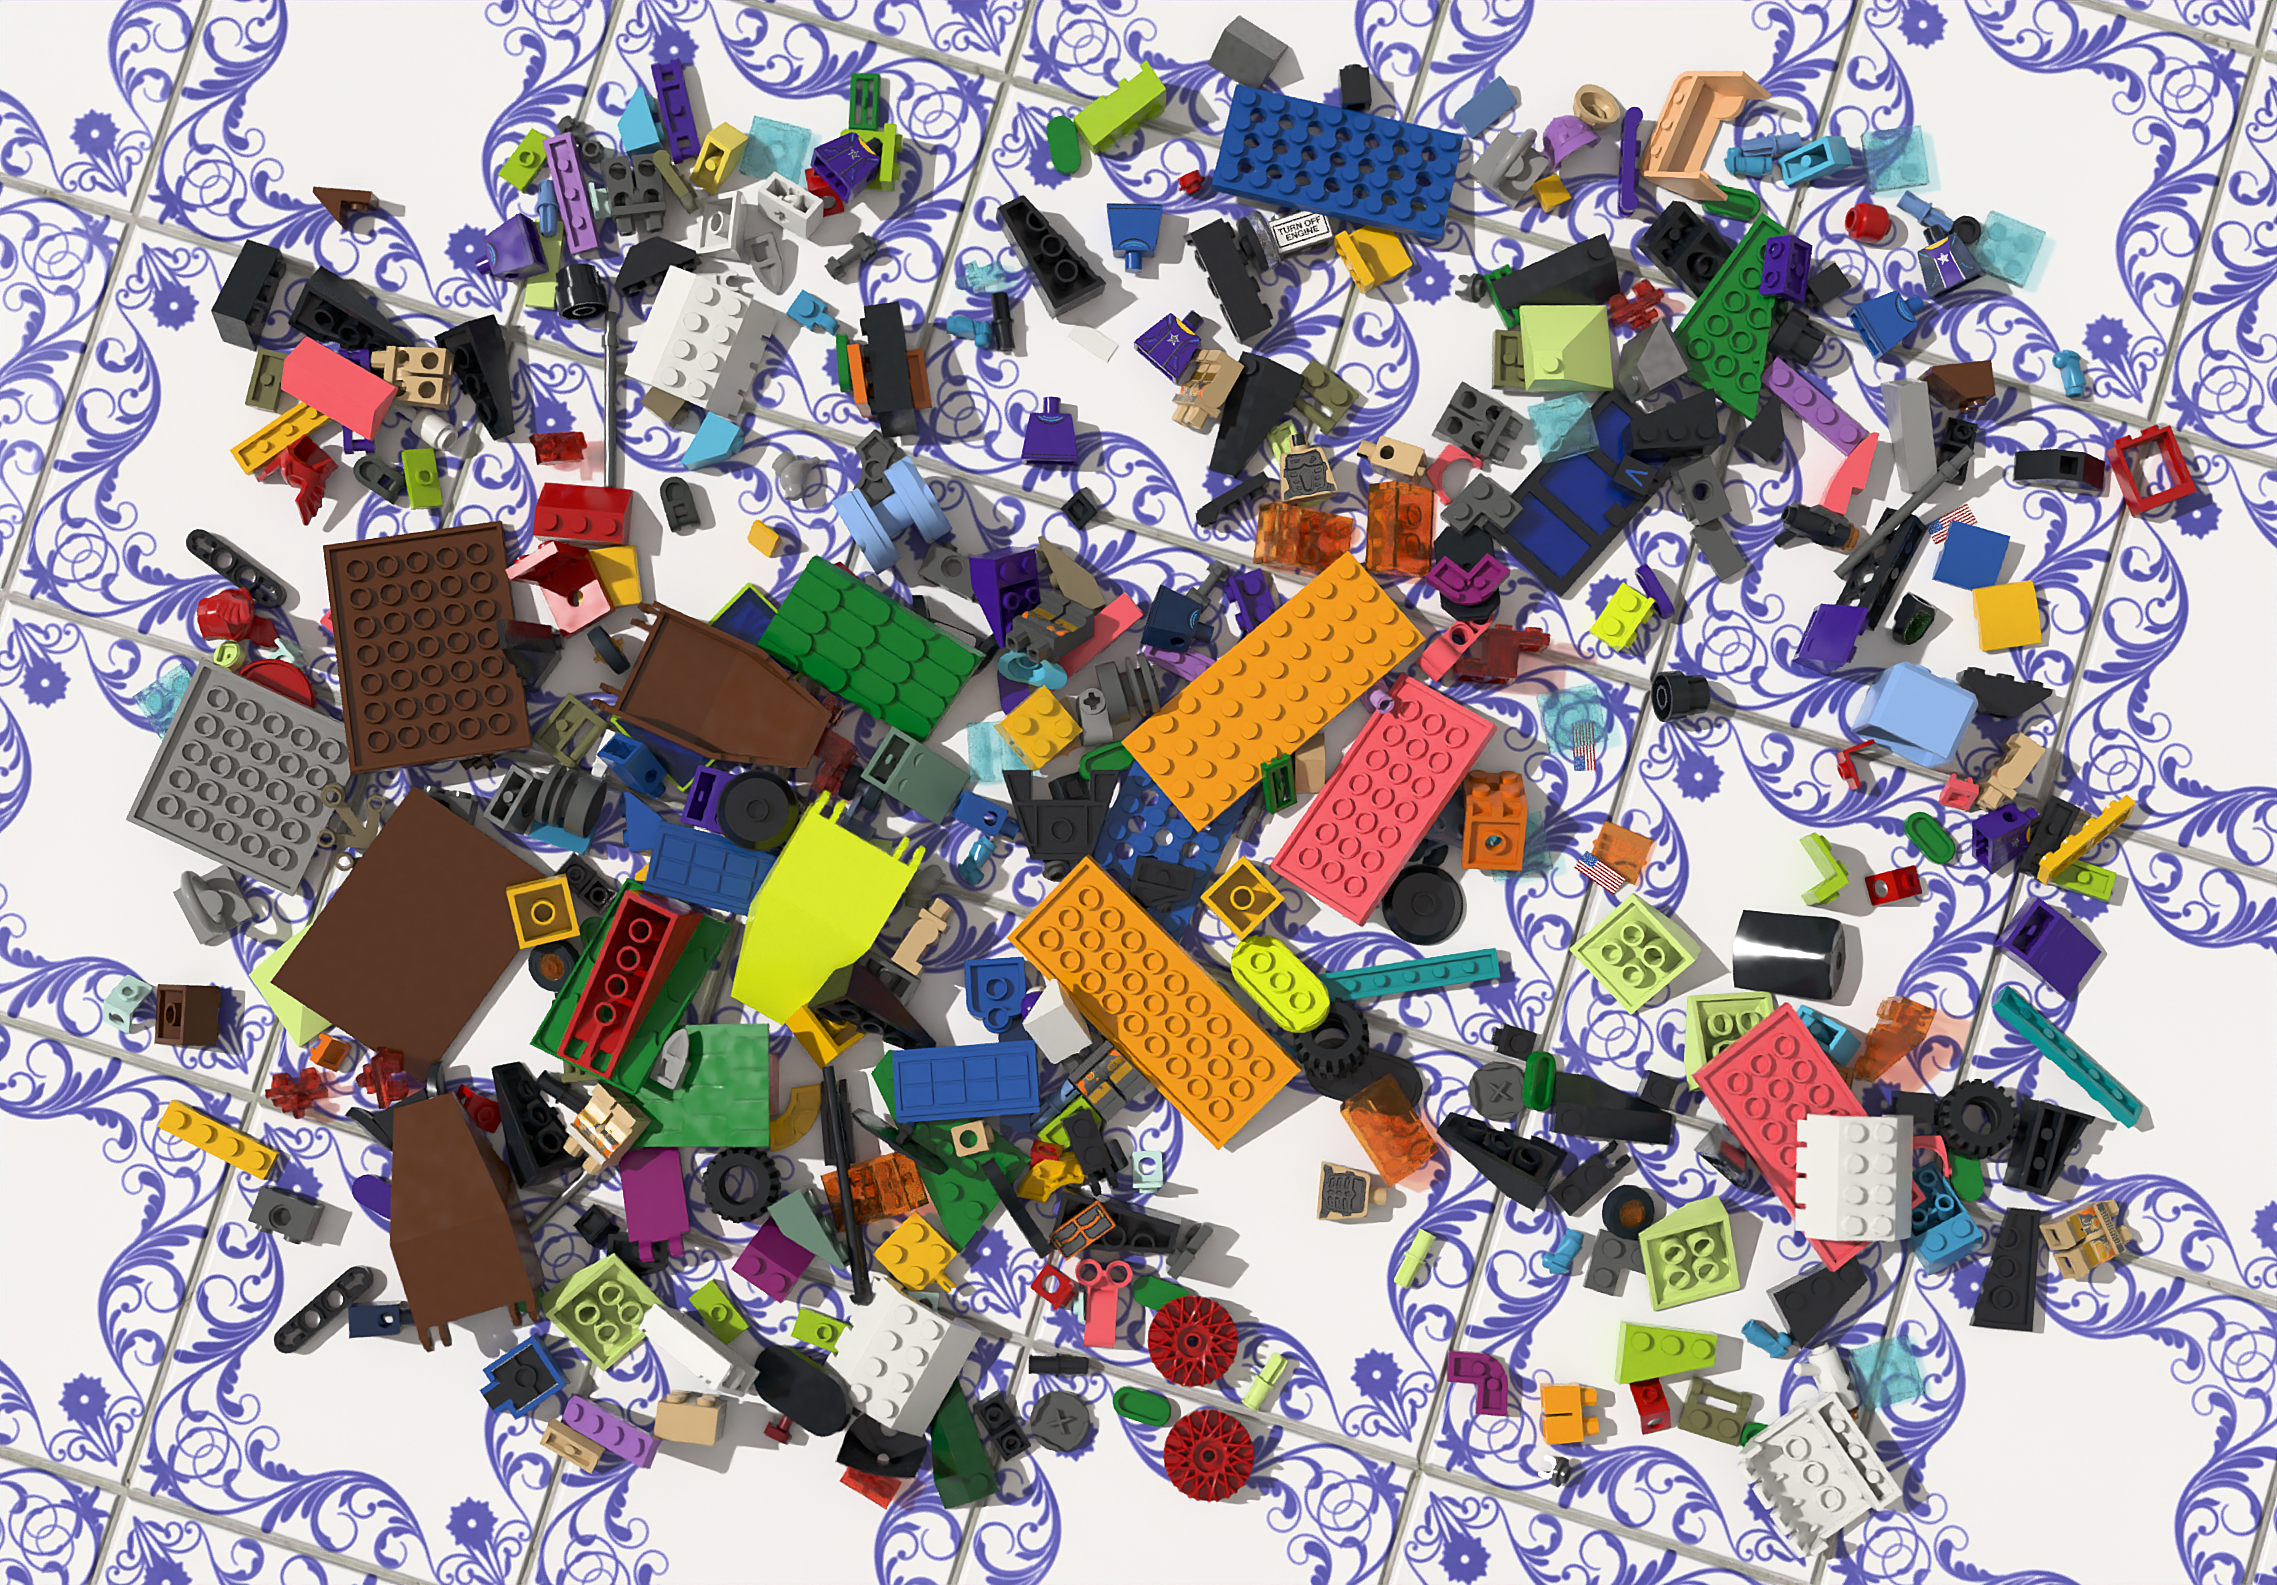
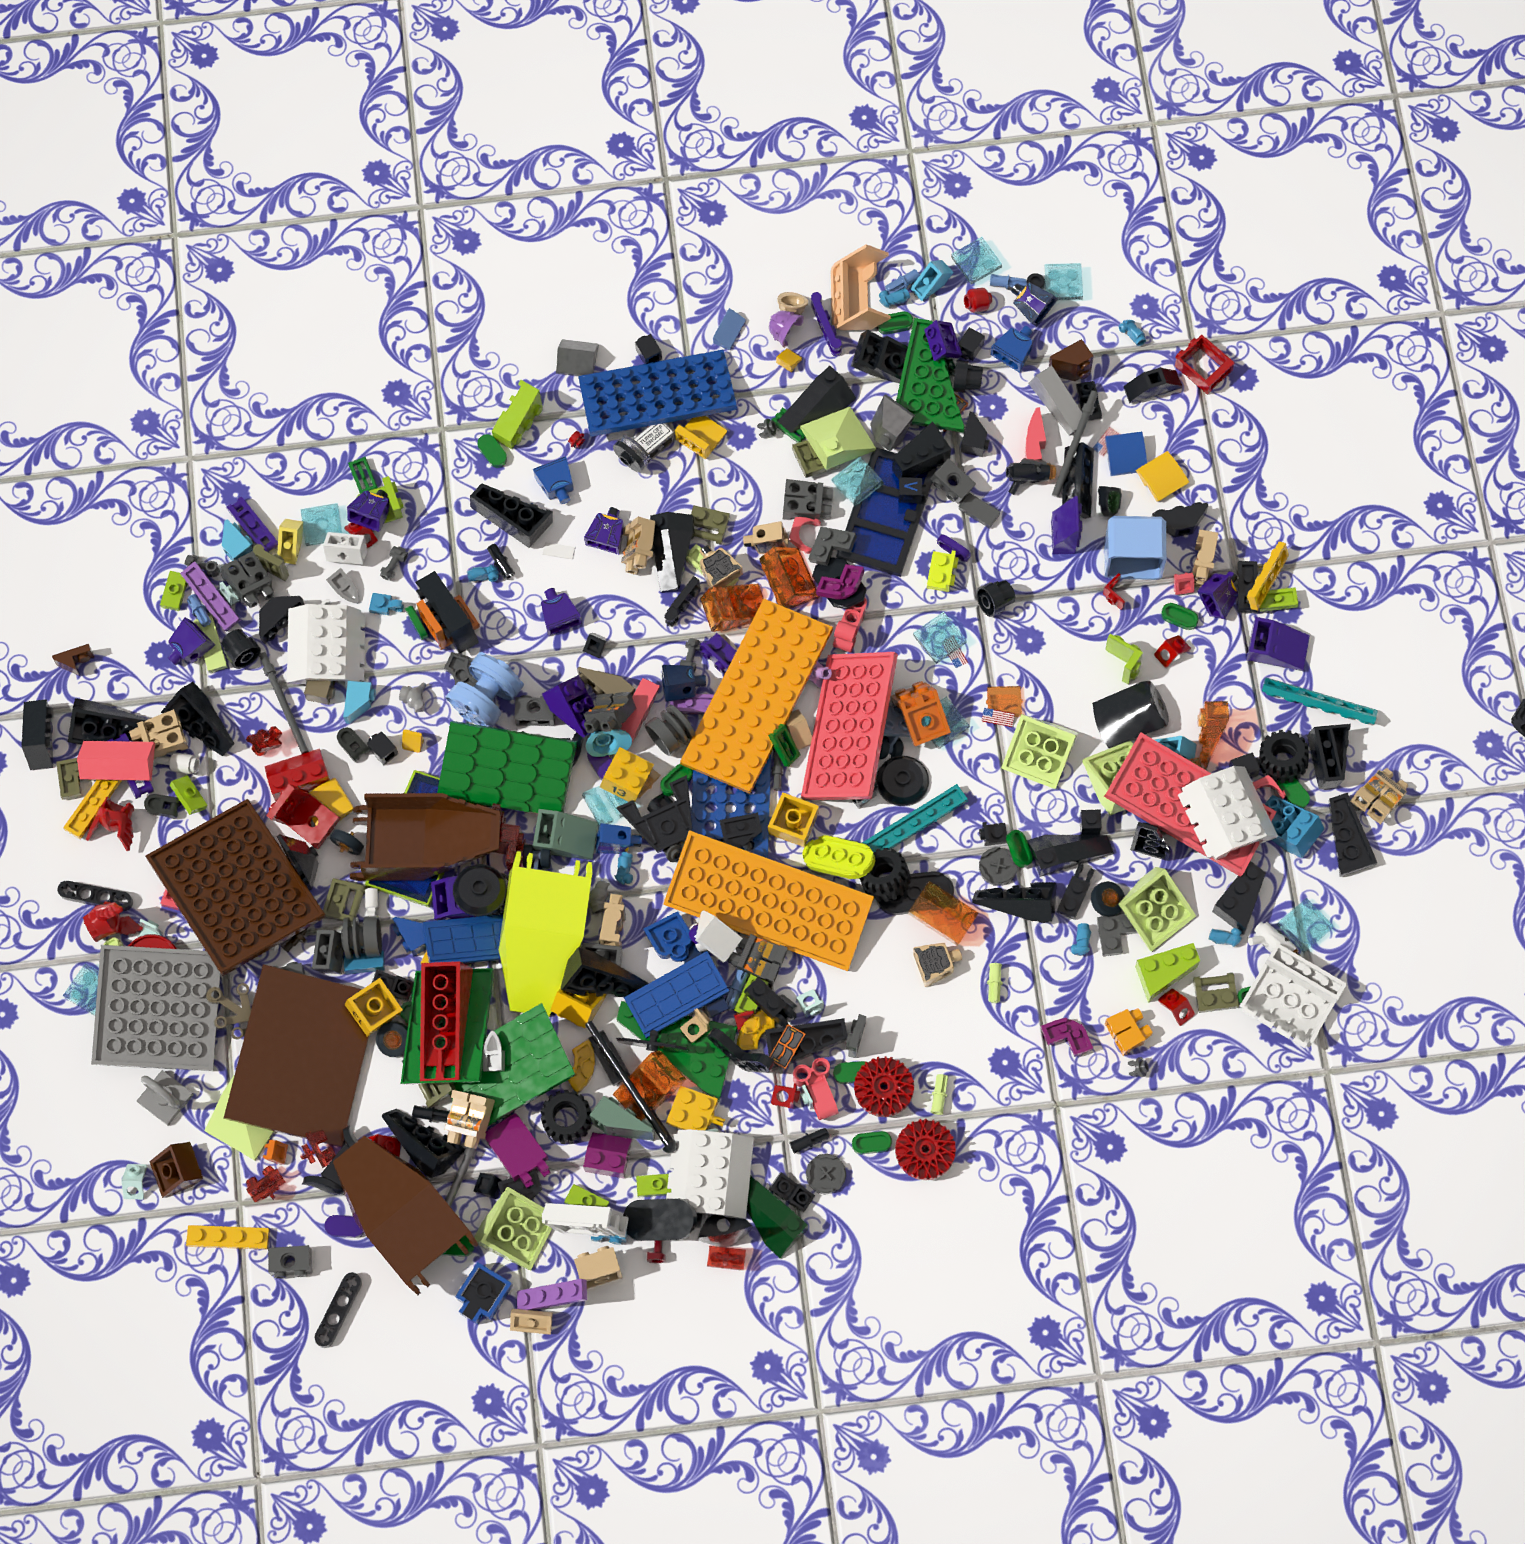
camera: 25 degrees left, 15 degrees down
dark blue torso [348,1300,416,1338] -> none
blue torso [597,733,667,799] -> none
white slope [696,190,748,260] -> none
clear light blue piece [955,260,1007,294] -> none
light grey piece [1076,688,1113,747] -> none
black wedge [1183,218,1273,342] -> none
clear red bracket [1451,624,1550,685] -> none
light grey tile [1467,127,1549,210] -> none
clear red hips [1607,278,1665,330] -> none
medium lavender plate [1761,357,1867,456] -> none
none -> black brick [367,731,398,766]

